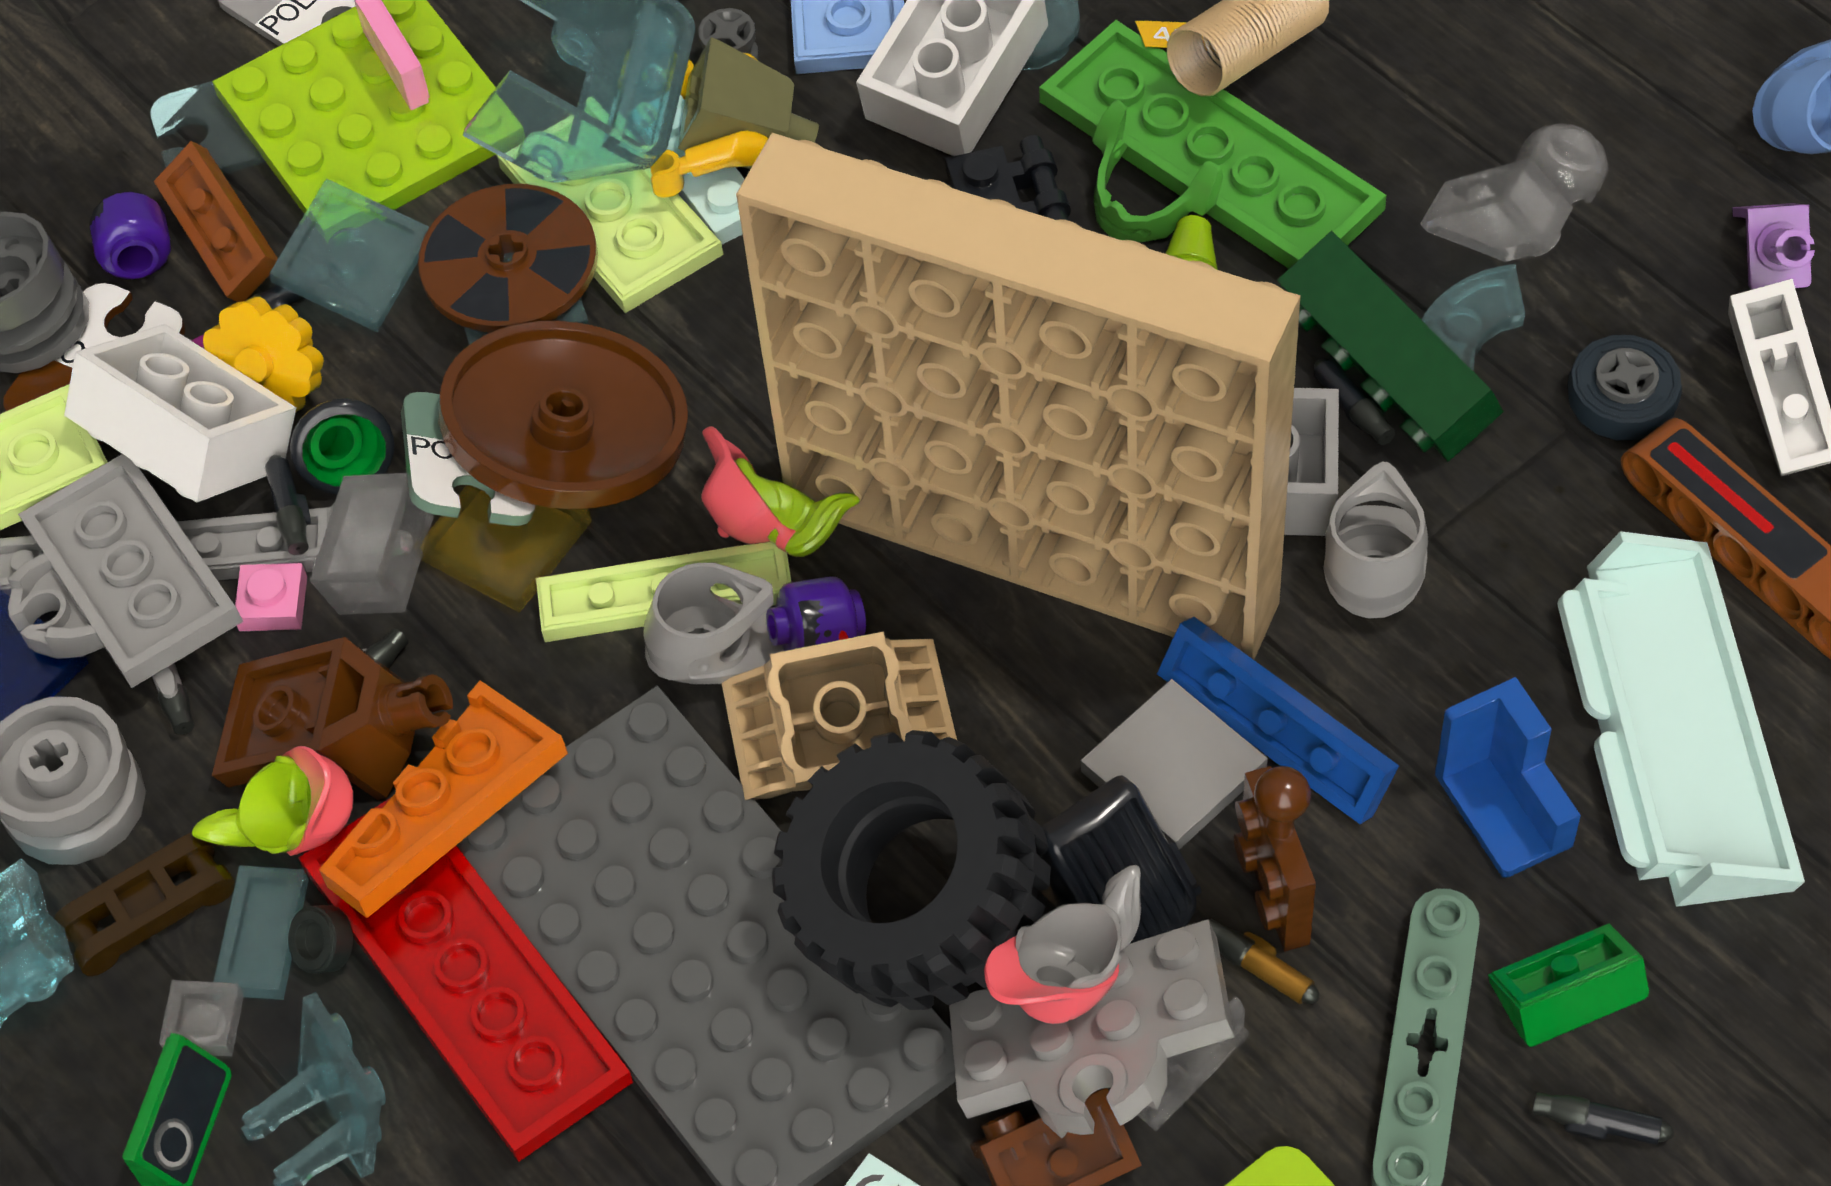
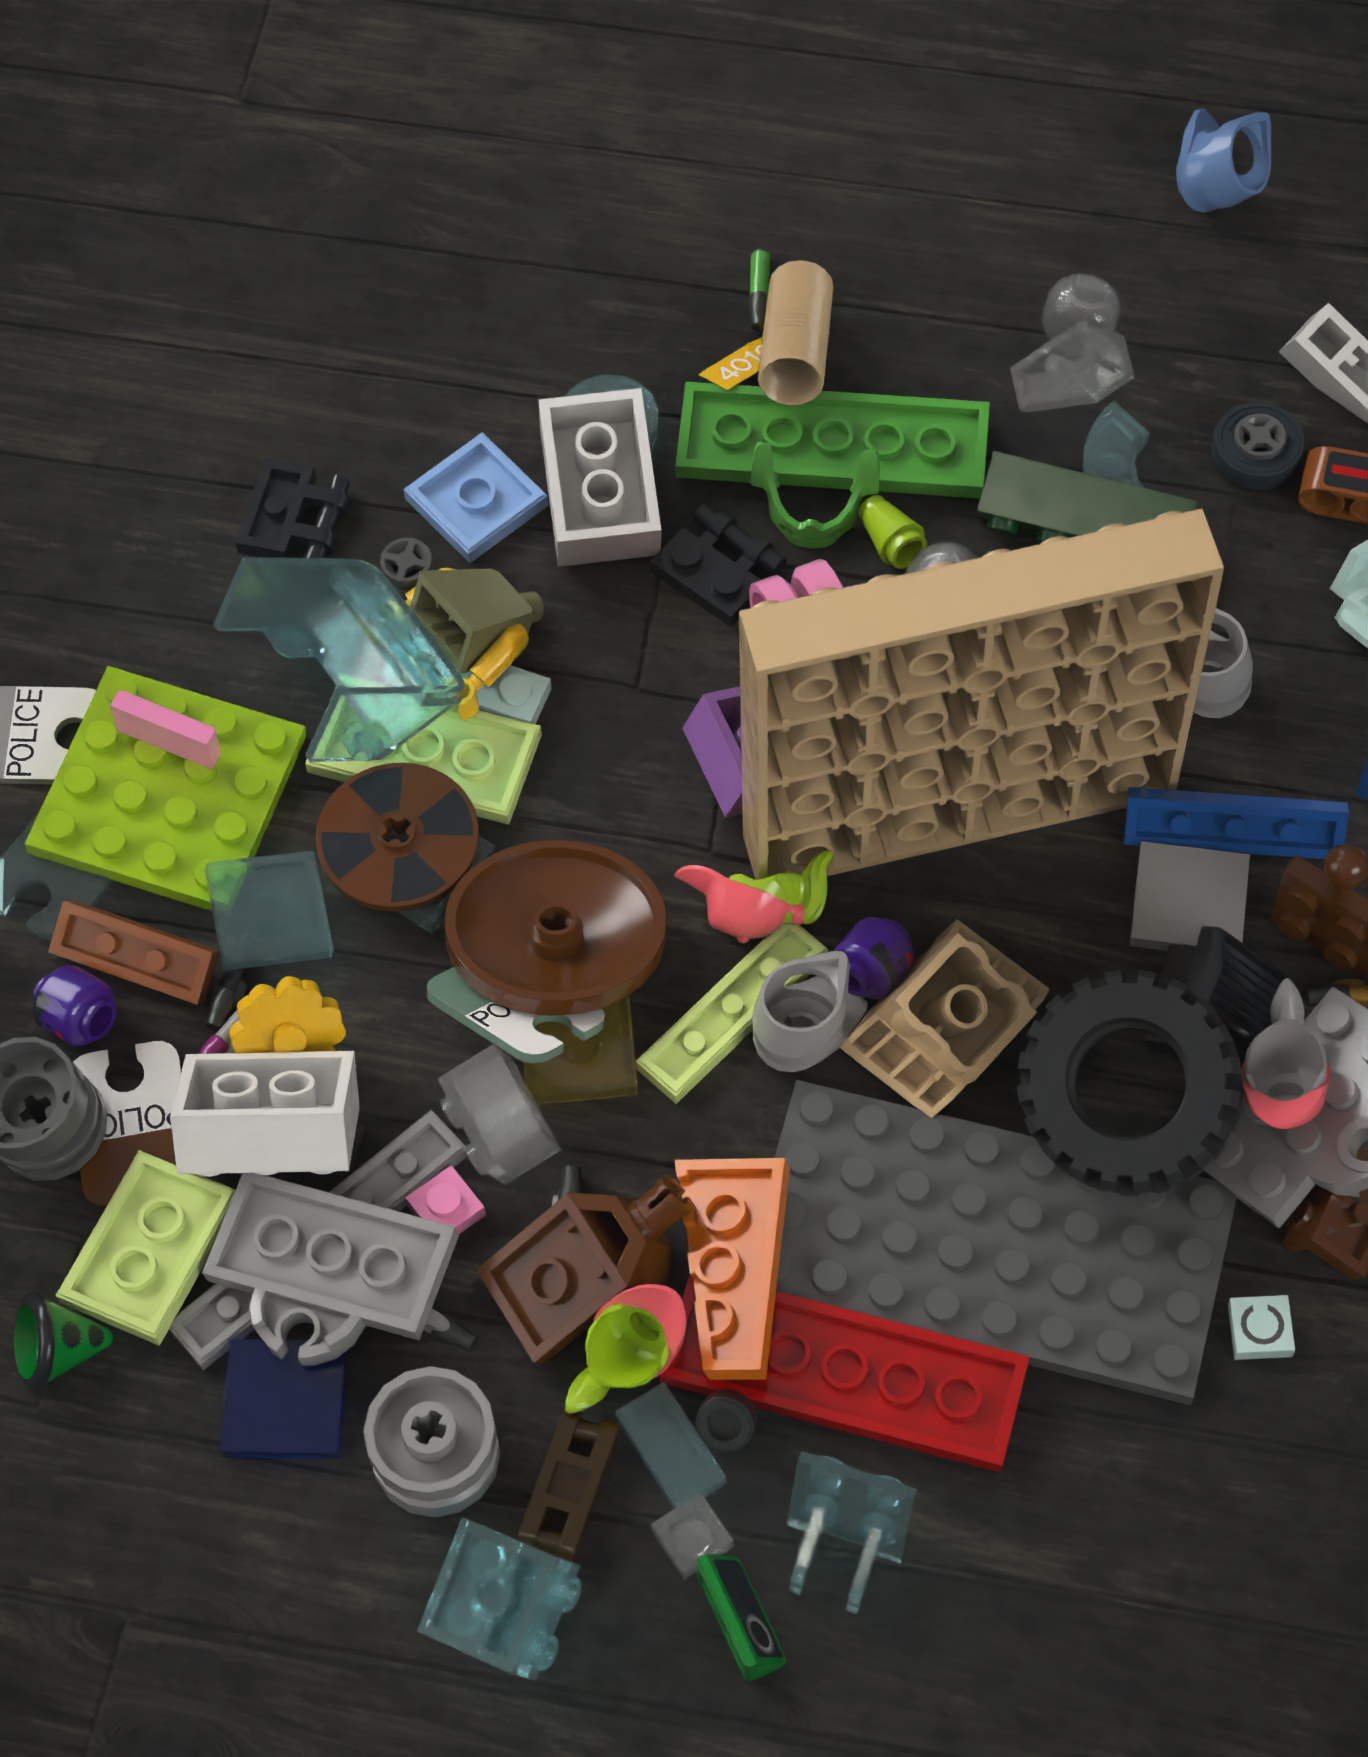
camera: 40 degrees left, 5 degrees up
piece [265,455,311,555] -> none
green hat [290,398,395,495] -> none
medium lavender bracket [1733,203,1815,290] -> none

